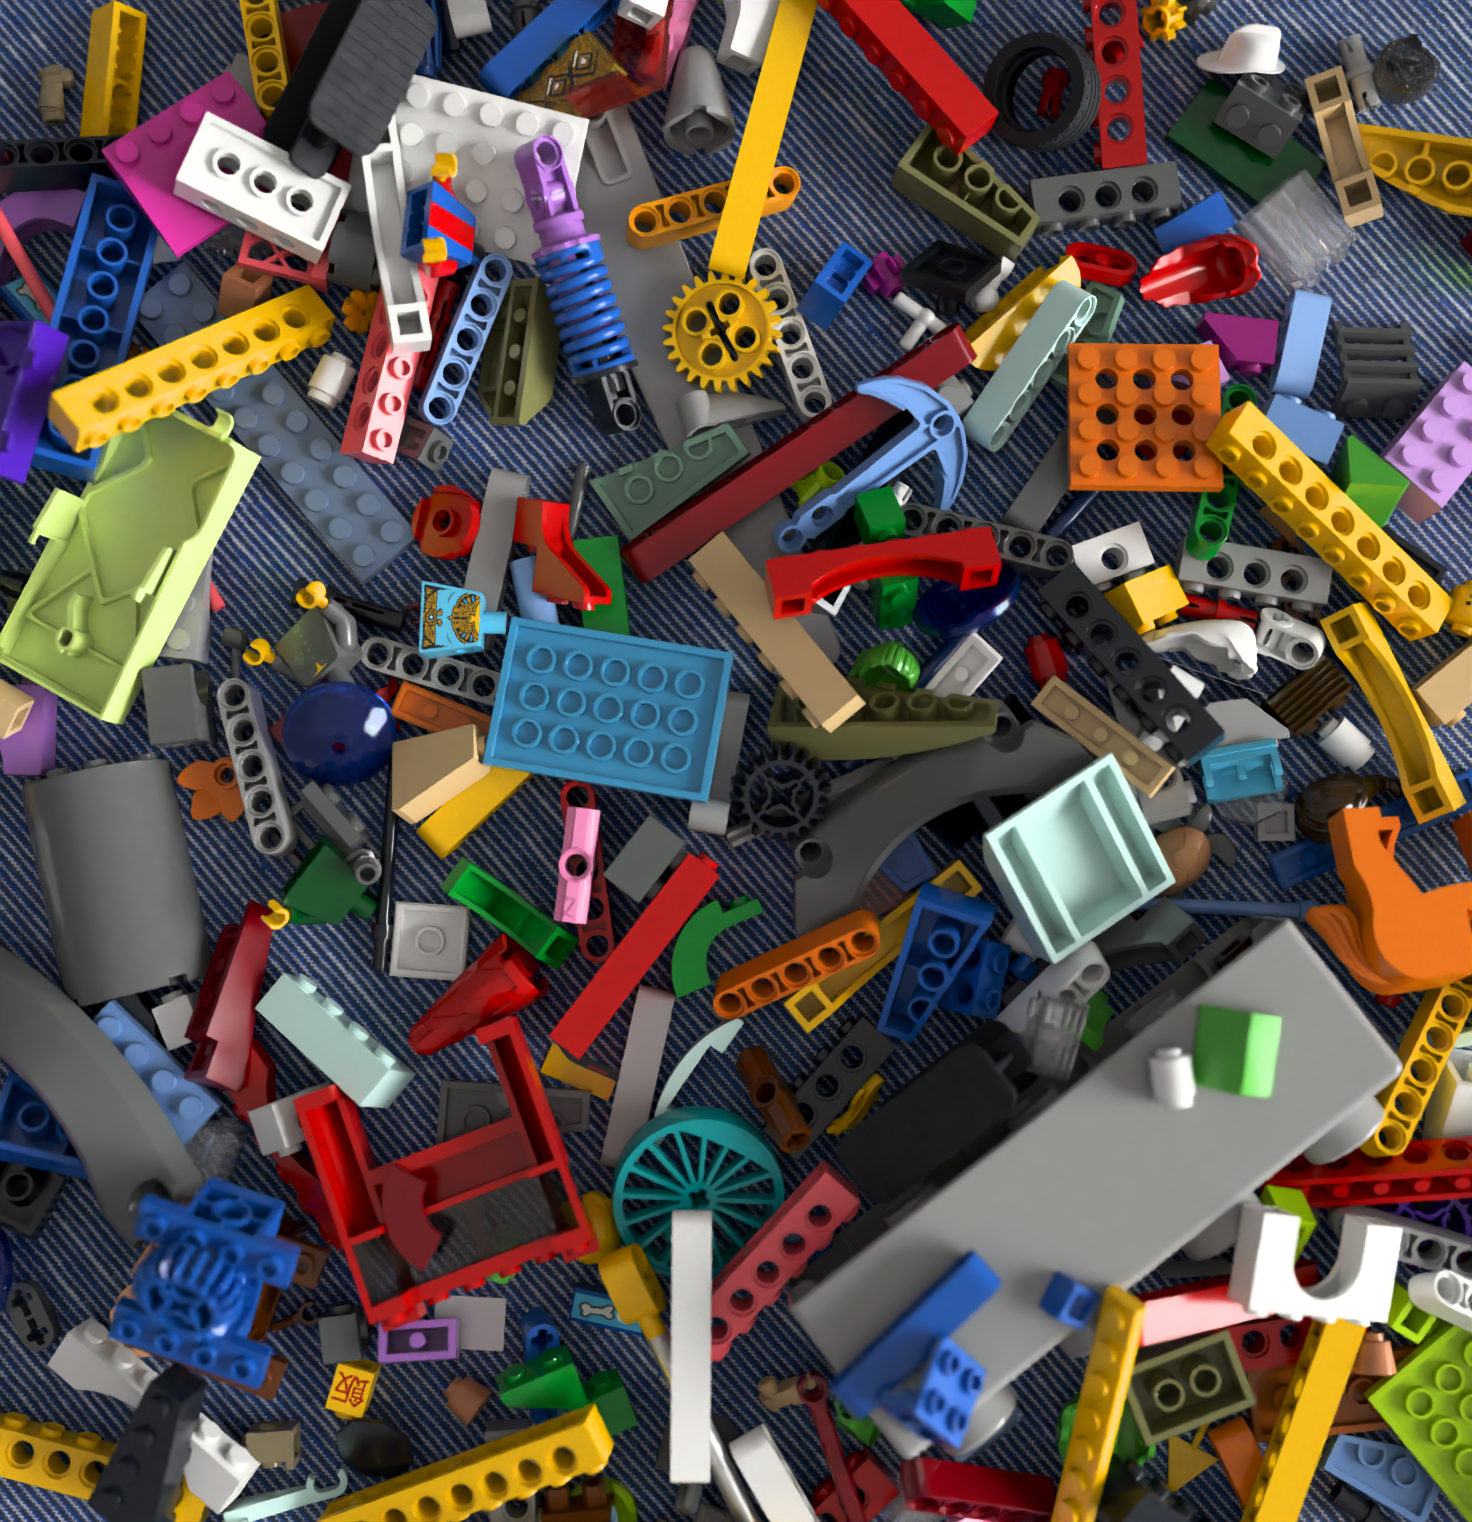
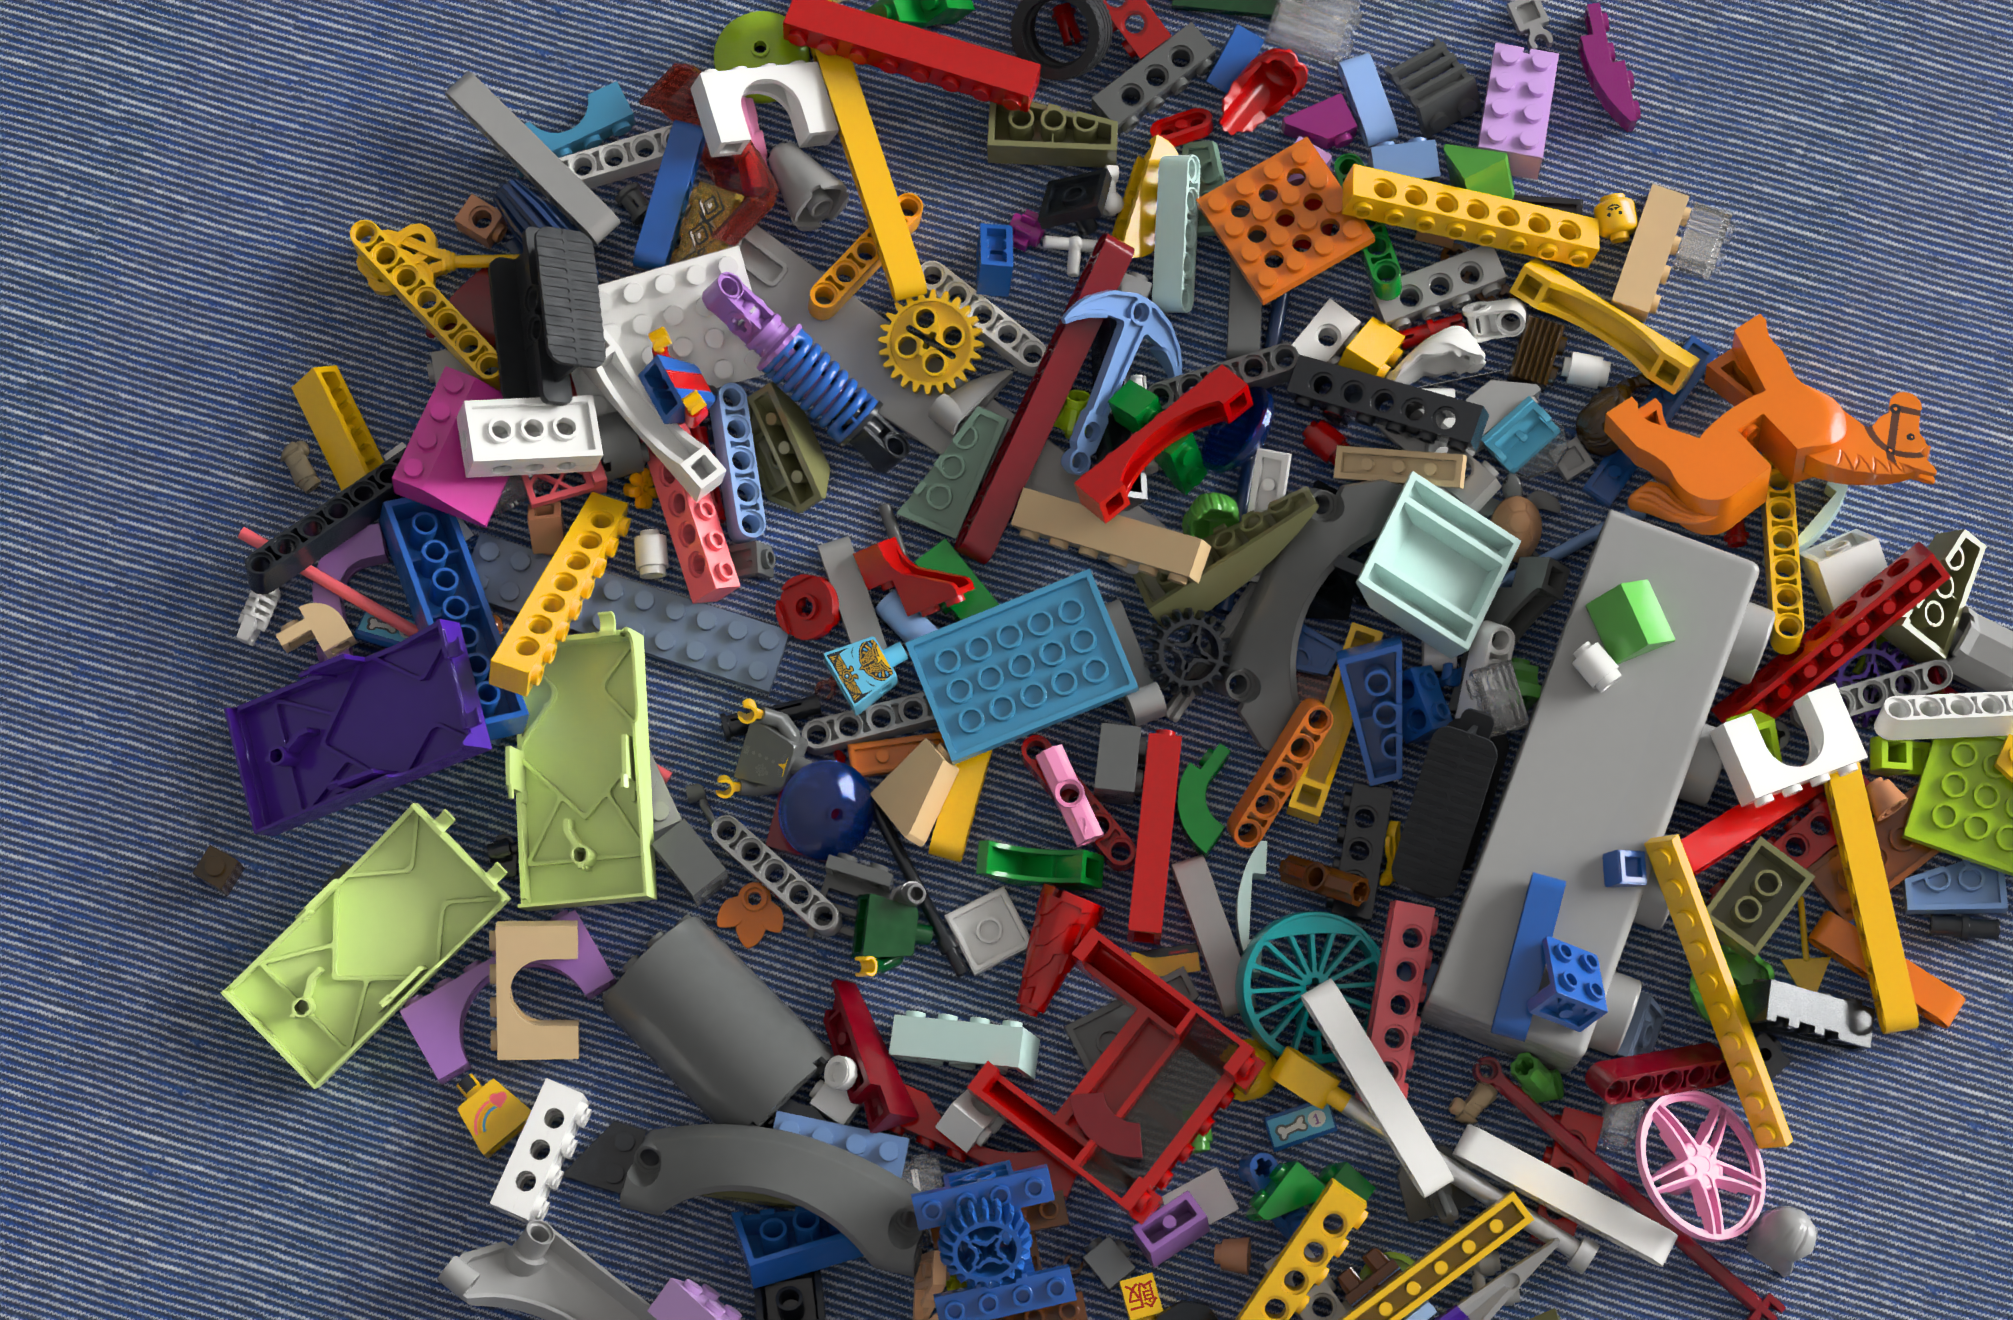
camera: 30 degrees left, 10 degrees down
none -> white tile [824,1055,857,1091]

